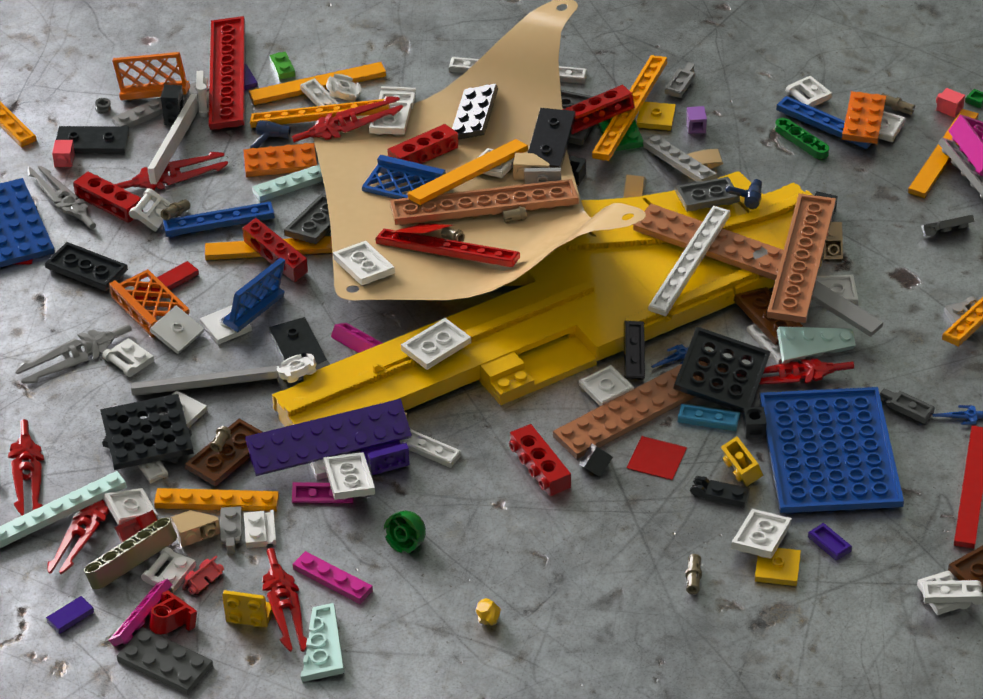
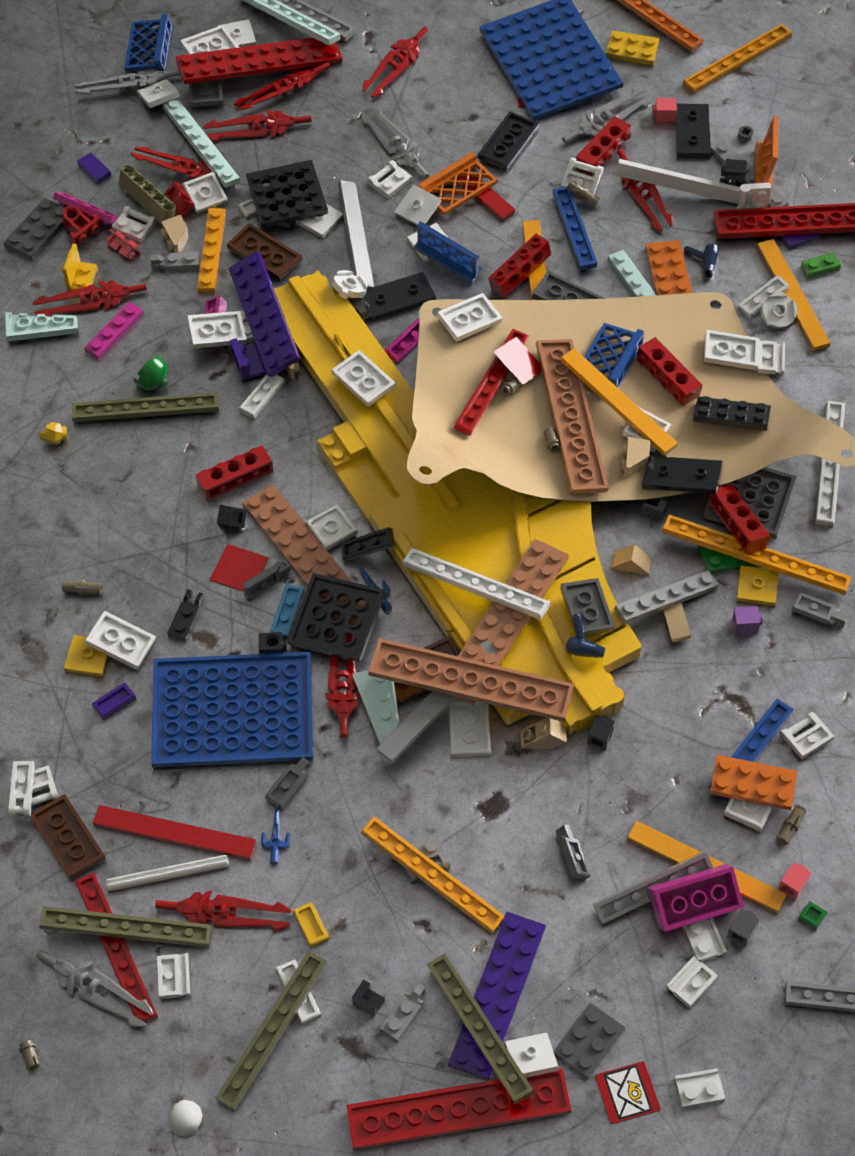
camera: 90 degrees right, 15 degrees up
dark tan pin [210,426,231,452] -> none
white plate [244,510,276,548] -> none
light orange tile [250,99,390,128] -> none
red sword [292,97,403,143] -> none
light grey plate [524,168,562,184] -> none
yellow brick [721,436,763,487] -> none
green beam [775,118,829,160] -> none
none -> olive plate [72,392,219,422]
none -> dark grey hinge [243,559,291,600]

